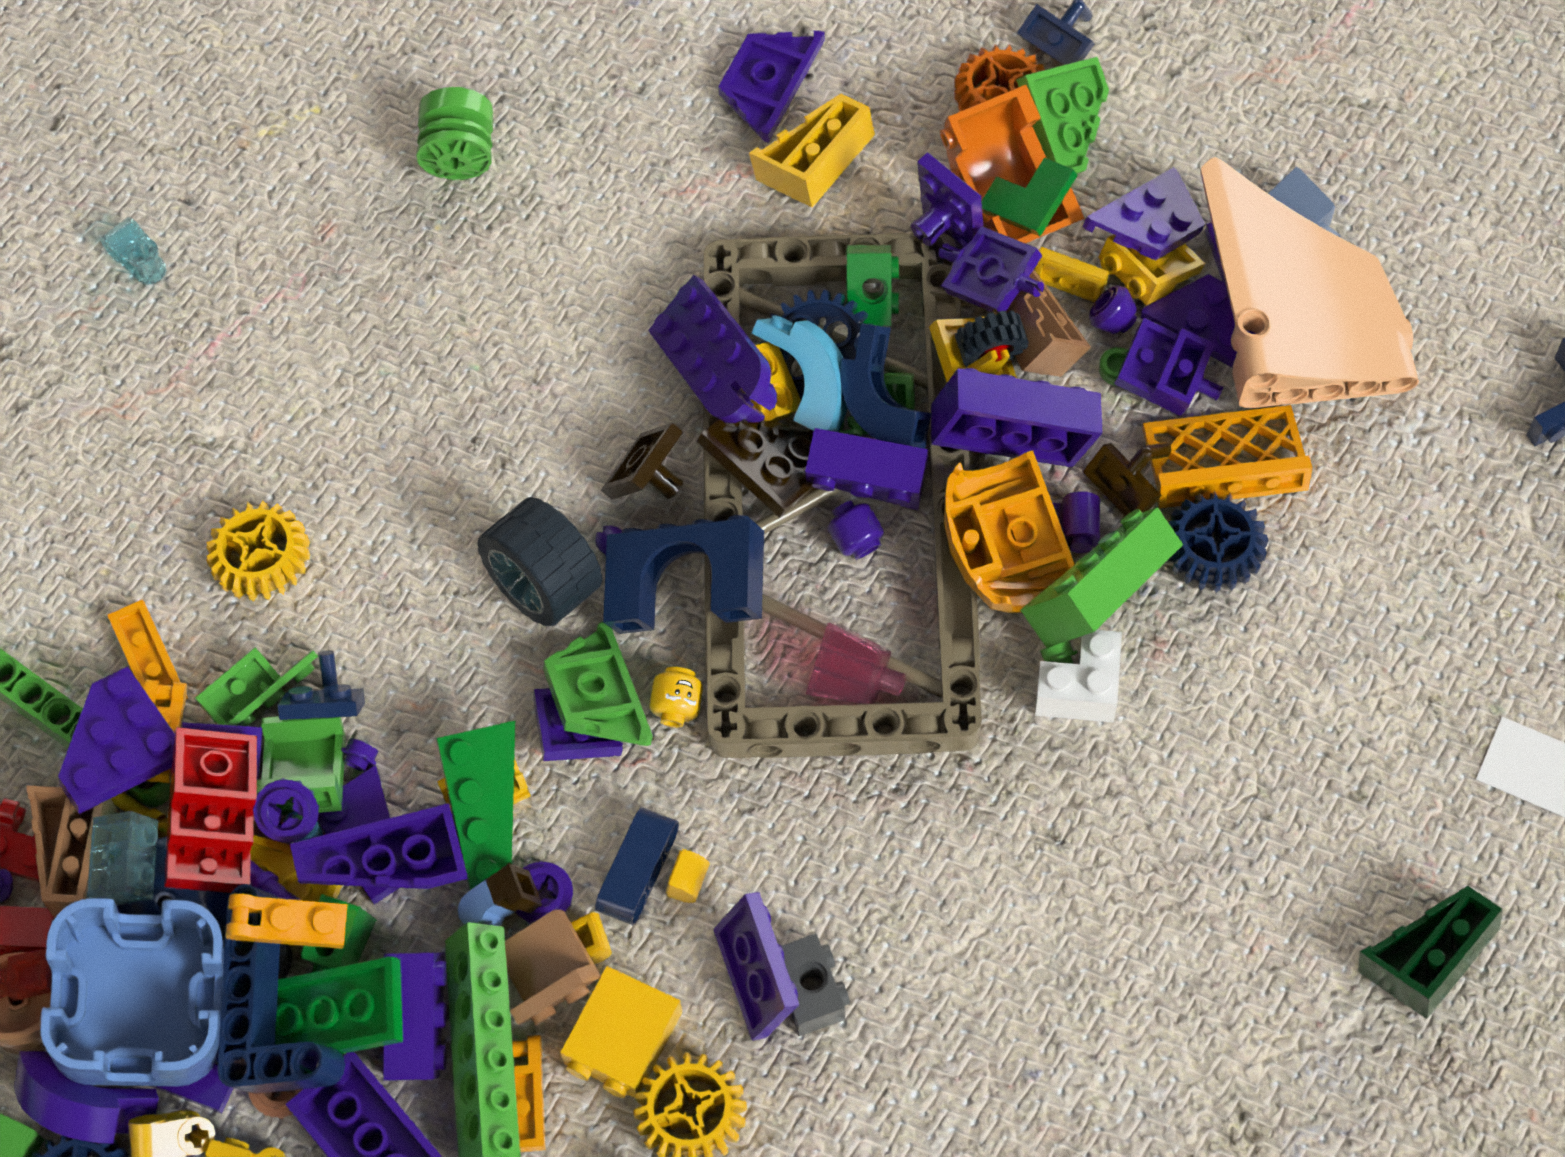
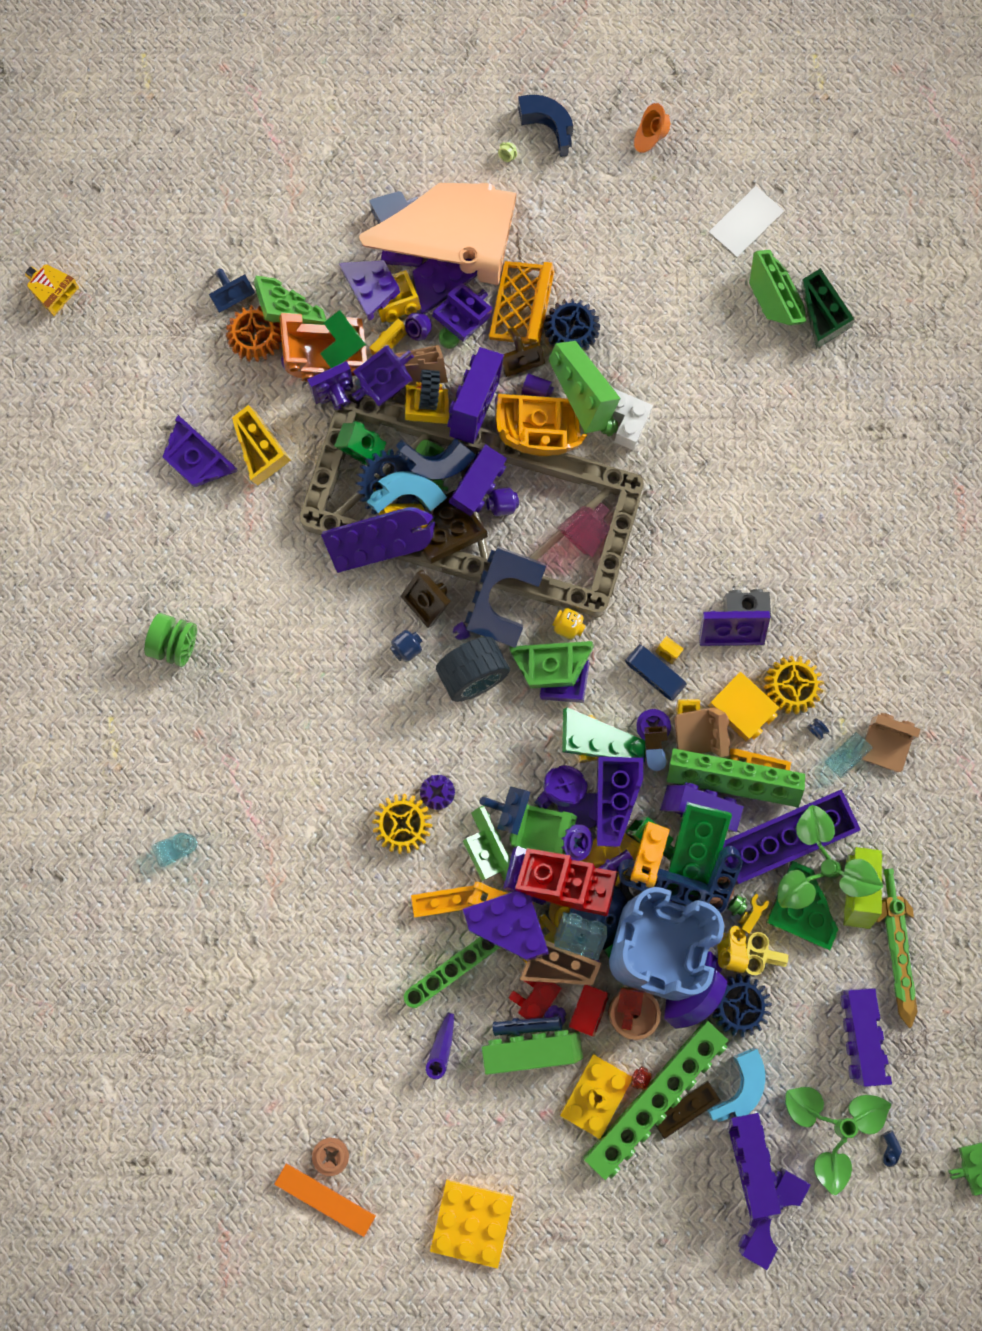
camera: 75 degrees left, 15 degrees up
none -> dark blue head [390,630,423,662]
none -> dark purple gear [420,775,455,810]
none -> yellowish green plate [498,142,517,162]
none -> dark purple tile [543,765,588,807]
none -> bright green plate [727,895,747,916]
none -> bright green wedge [749,250,806,325]

